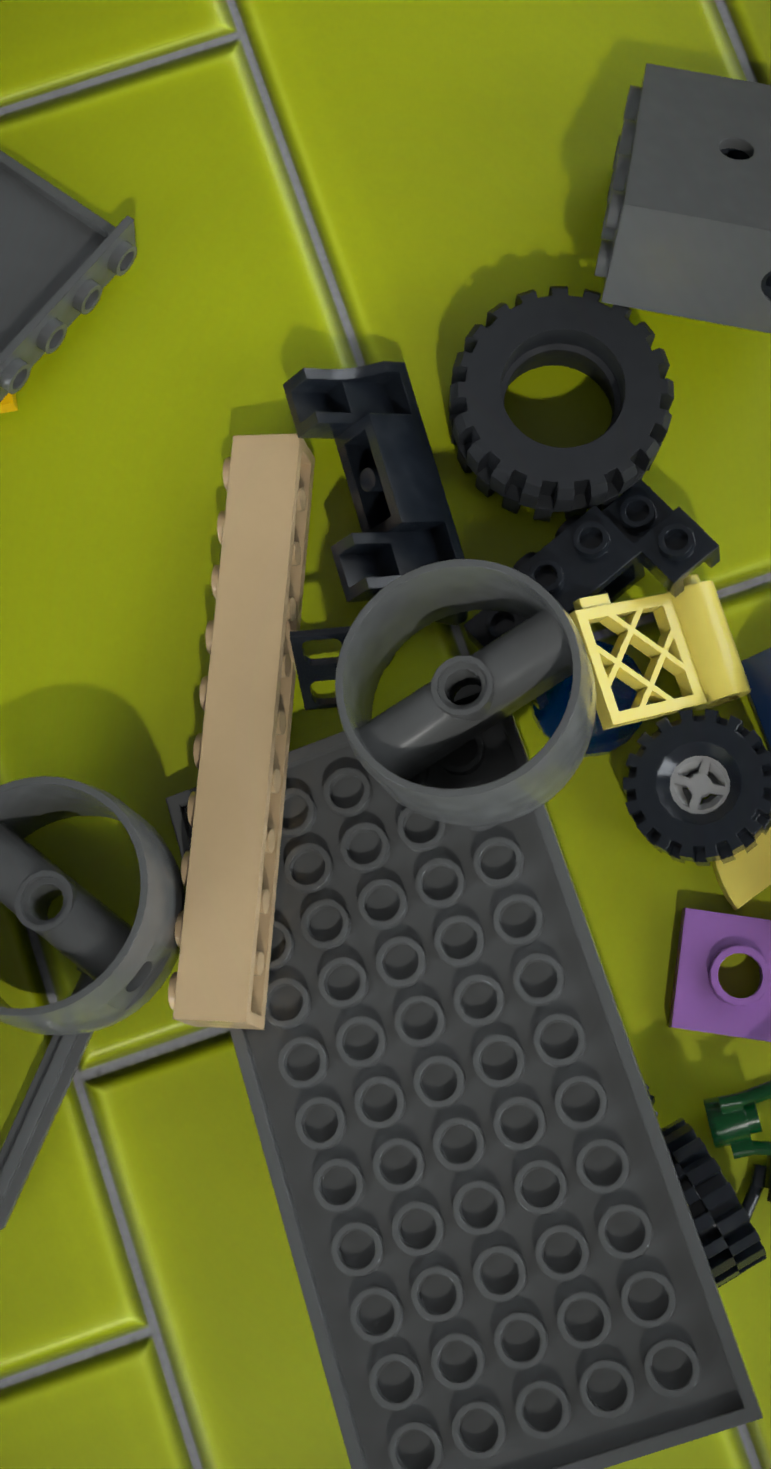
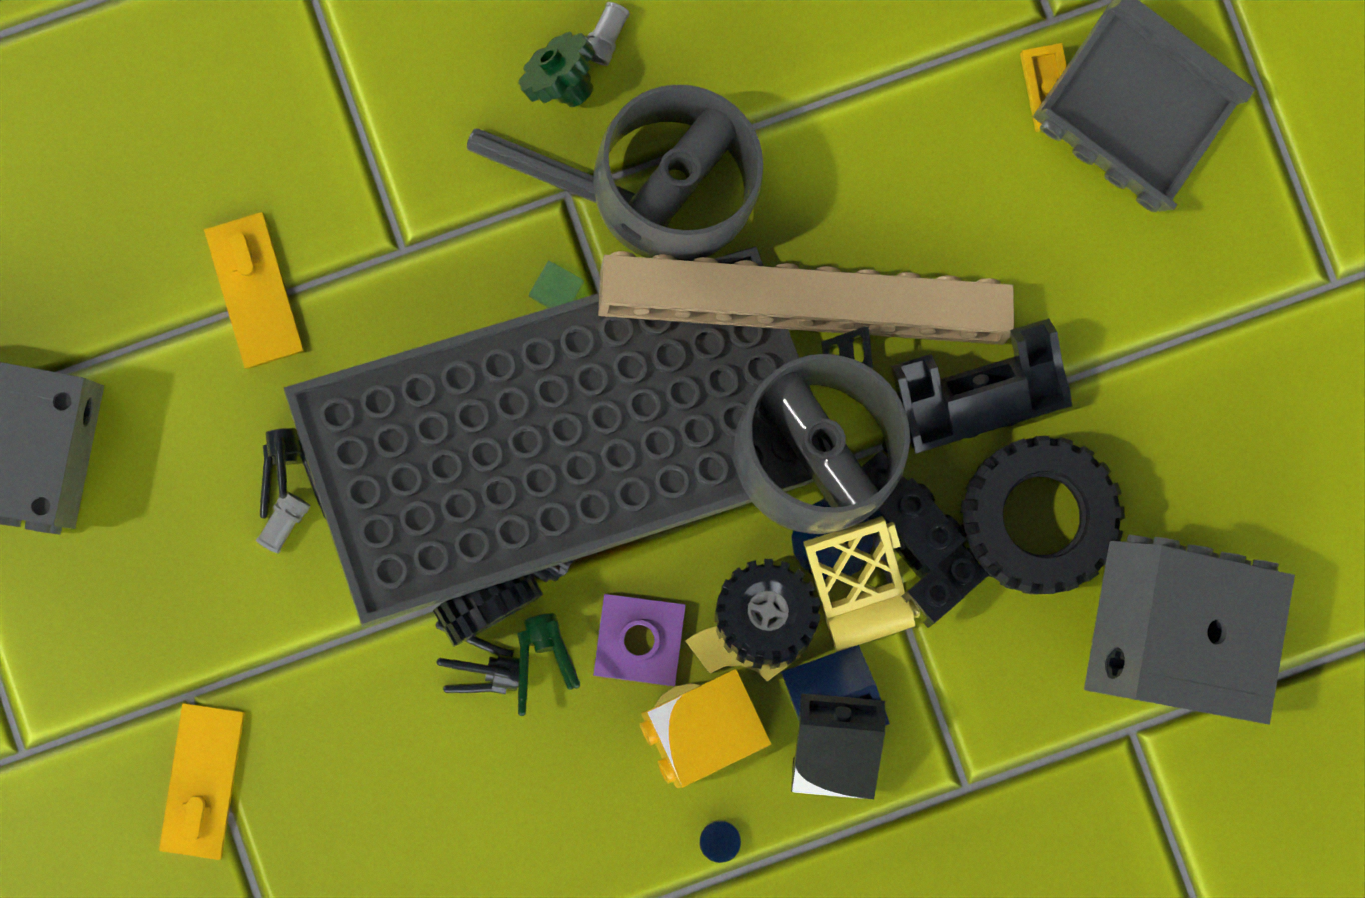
camera: 90 degrees right, 5 degrees up
none -> clear light blue tile [528,260,584,308]

